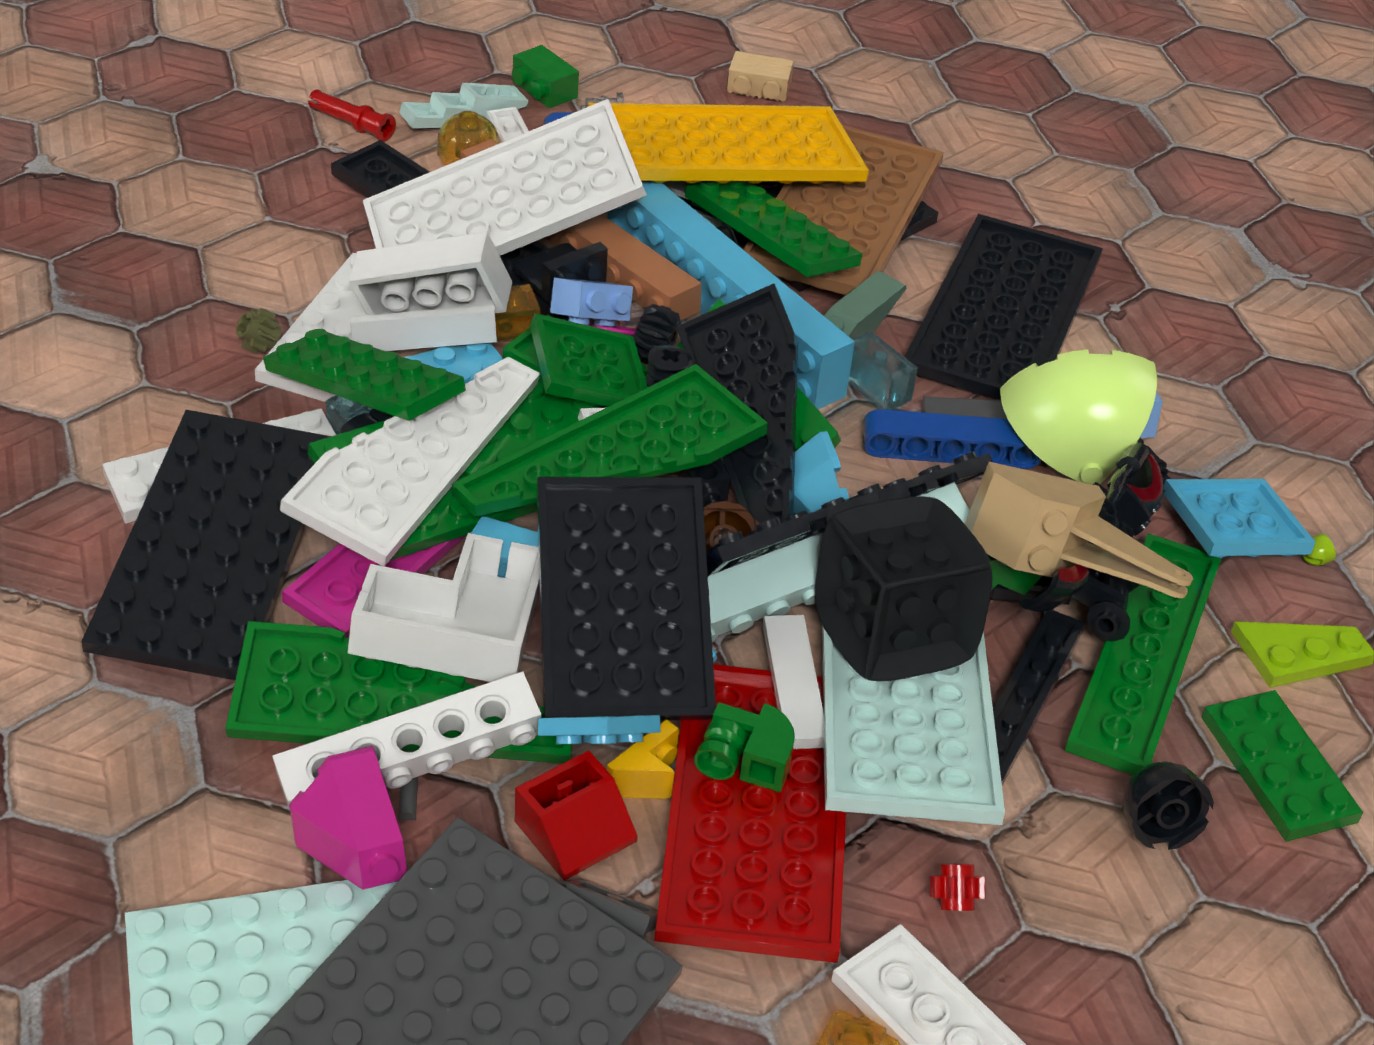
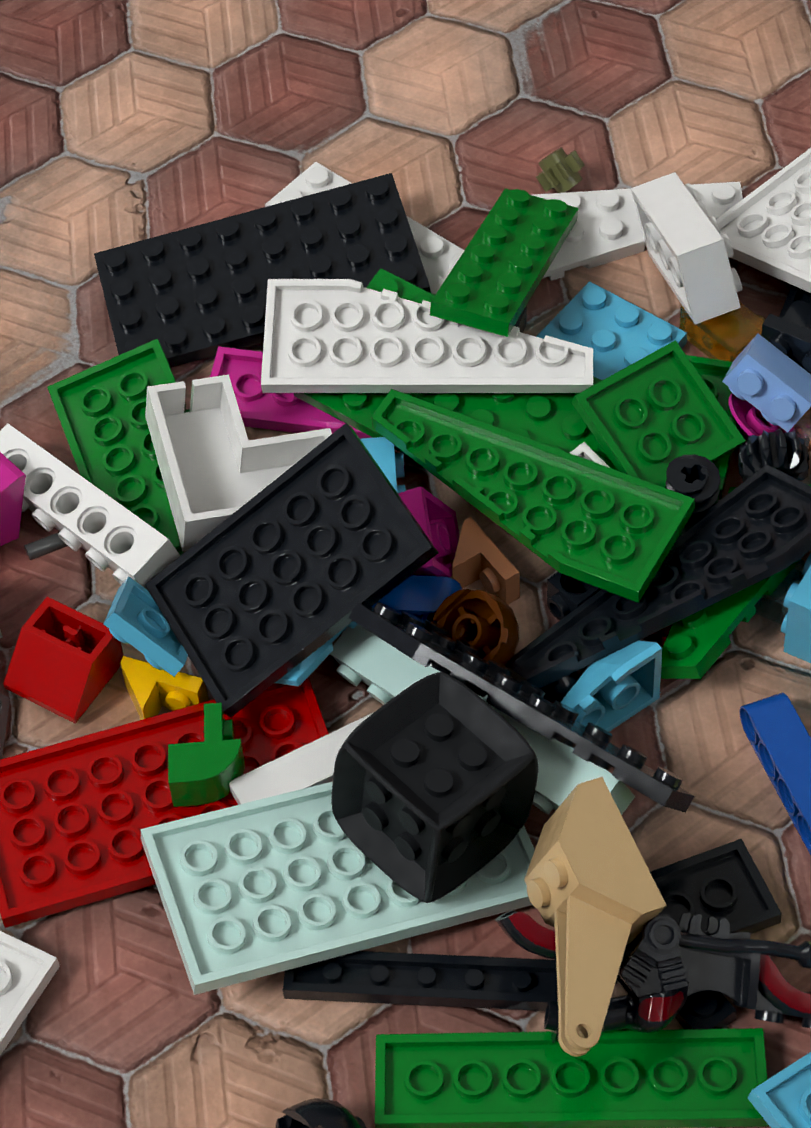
camera: 75 degrees right, 10 degrees up
white tile [350,305,497,351] -> none
green wheel [694,719,748,780] -> none
red gear [930,864,986,911] -> none

